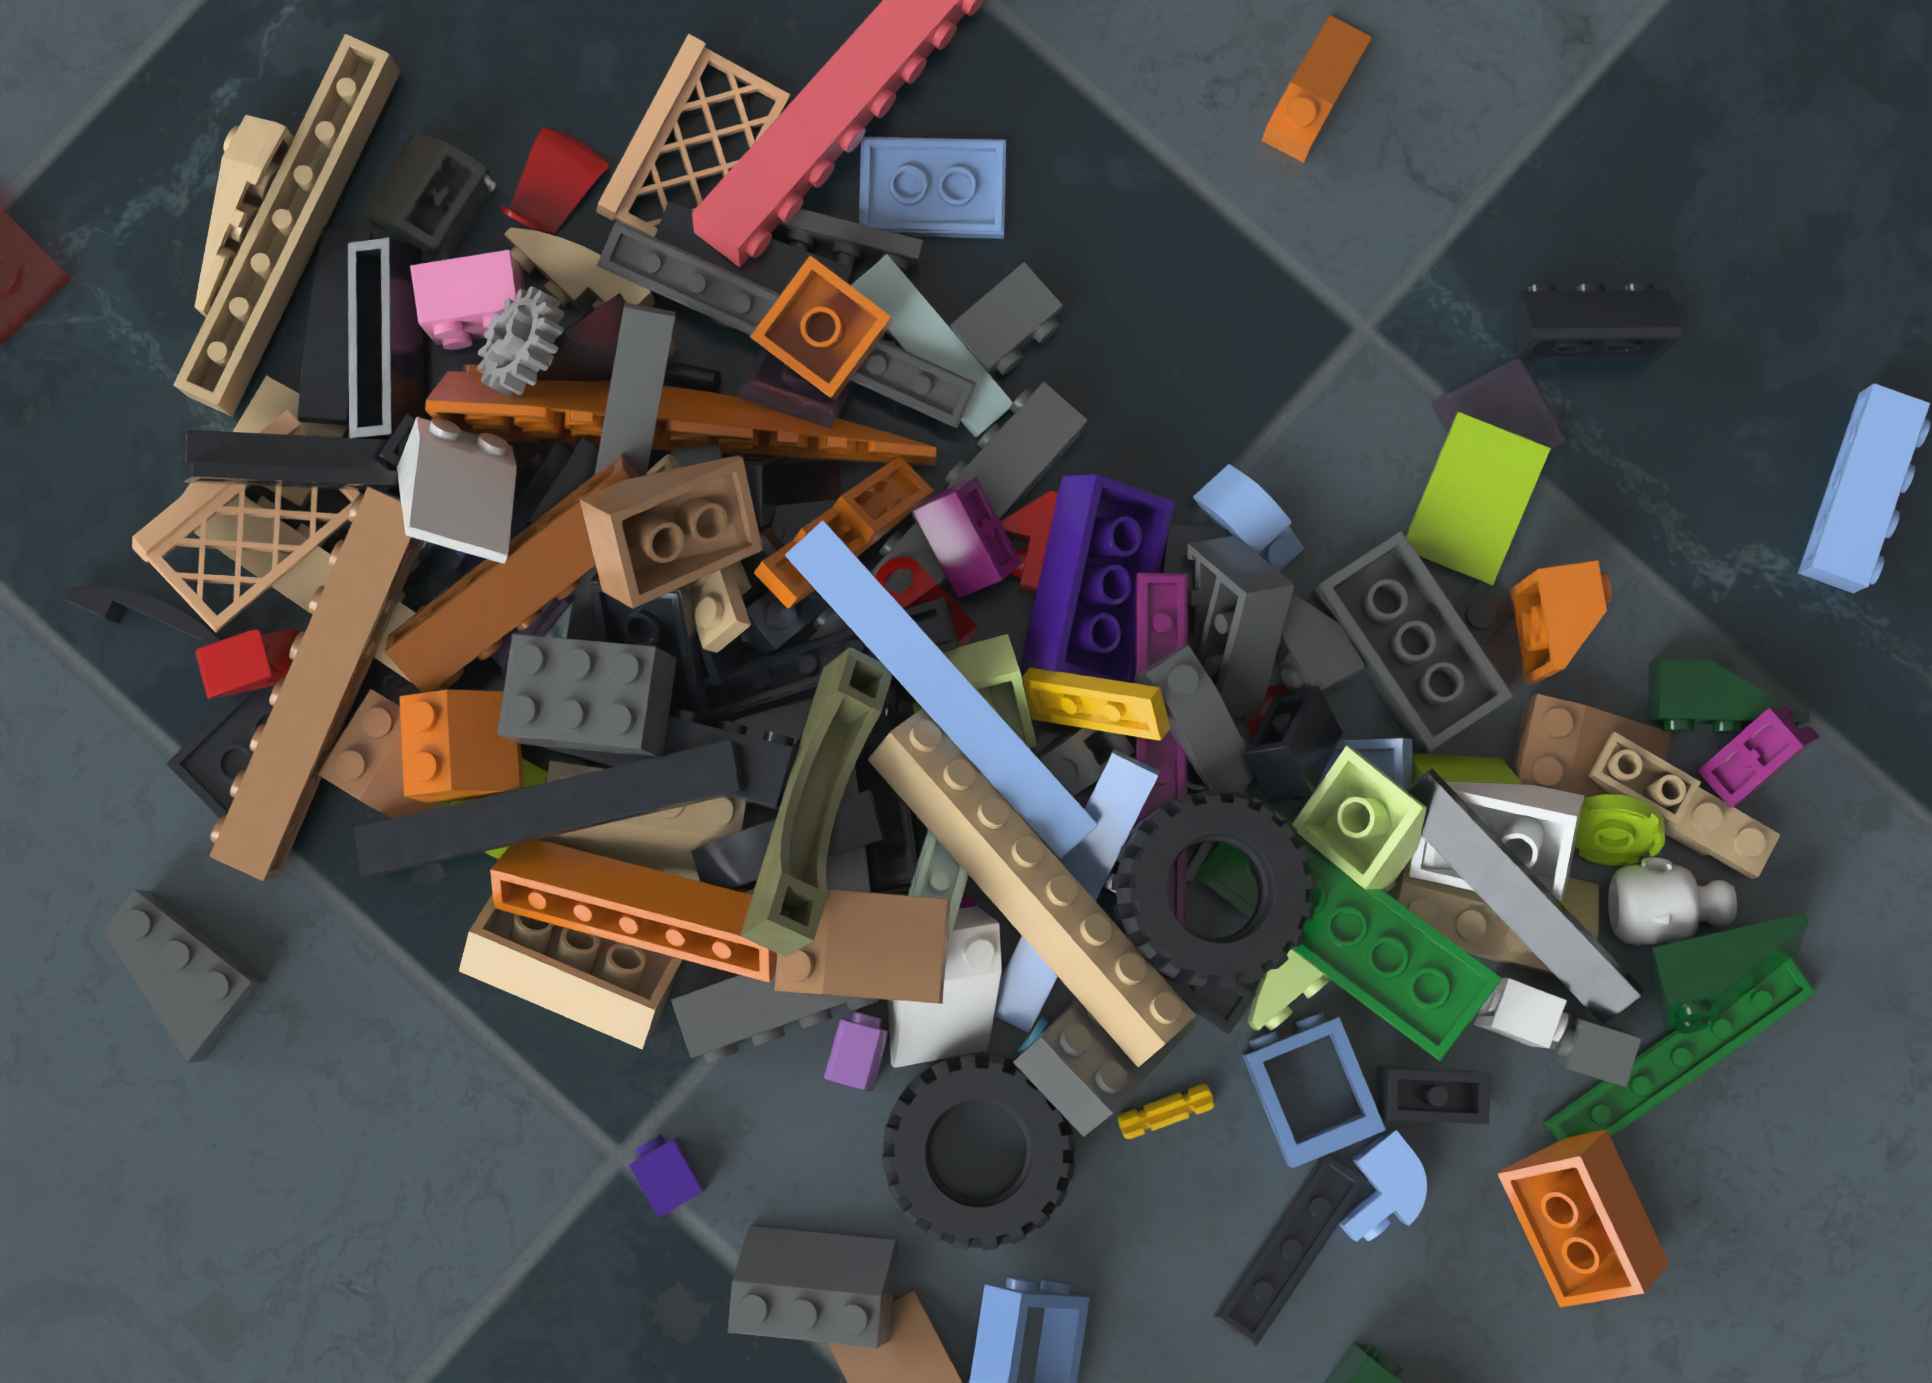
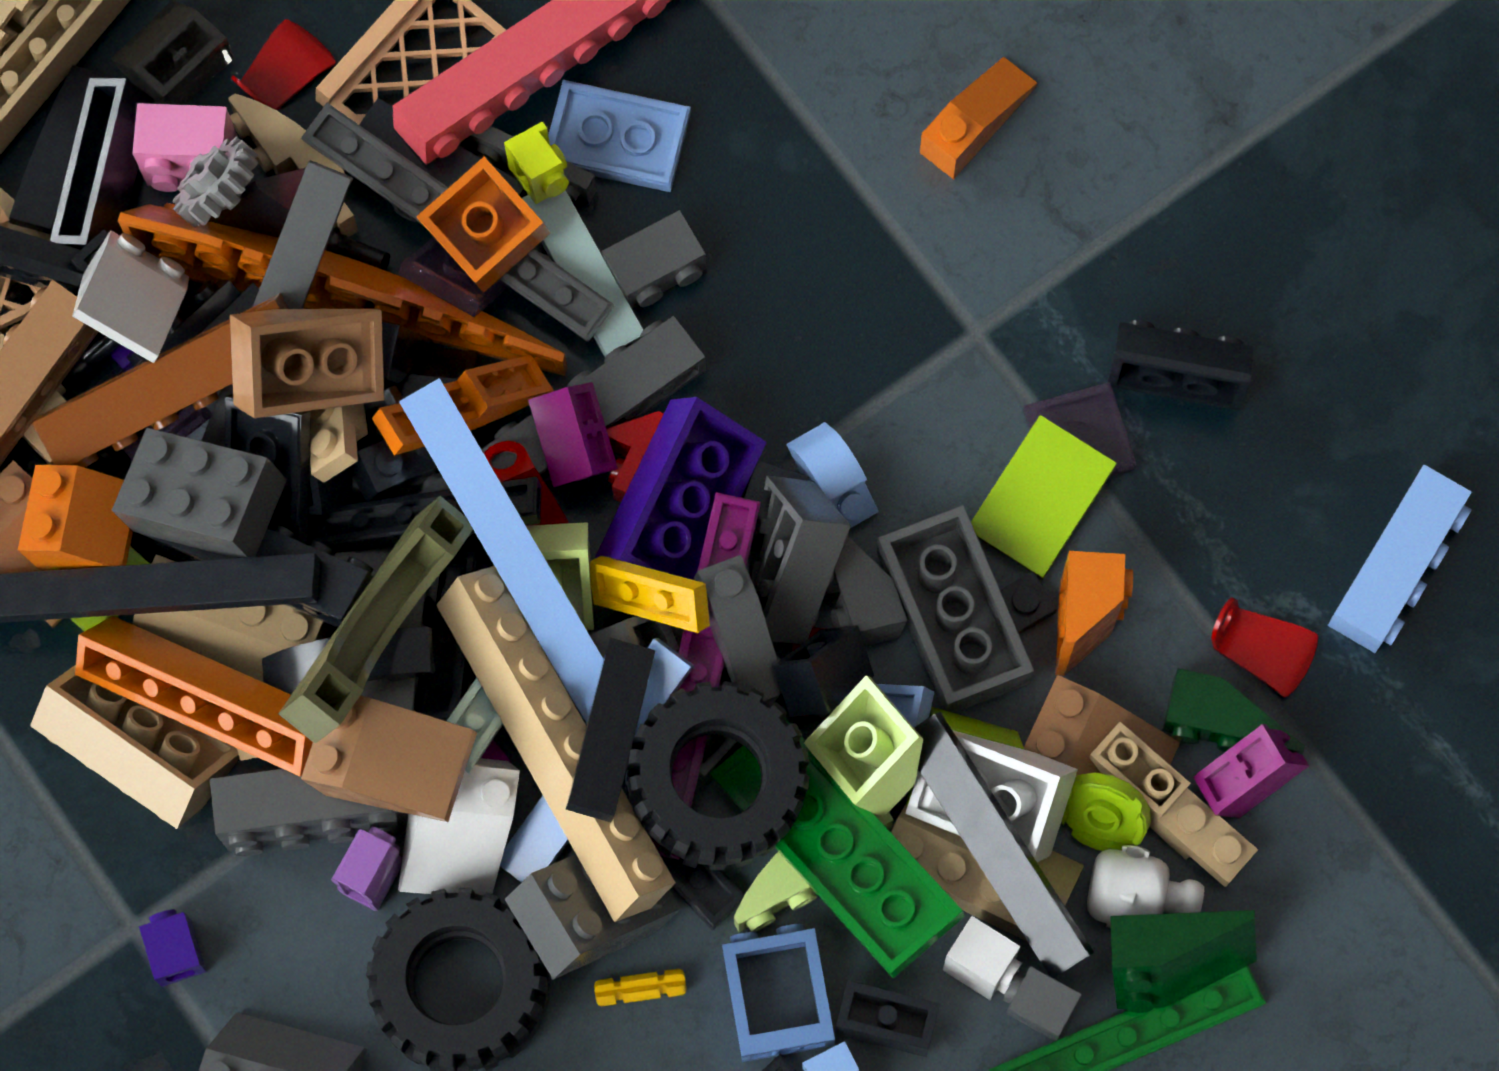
camera: 15 degrees right, 10 degrees down
none -> neon yellow brick [504,122,569,204]
none -> black tile [565,637,655,823]
none -> red piece [1211,597,1318,697]

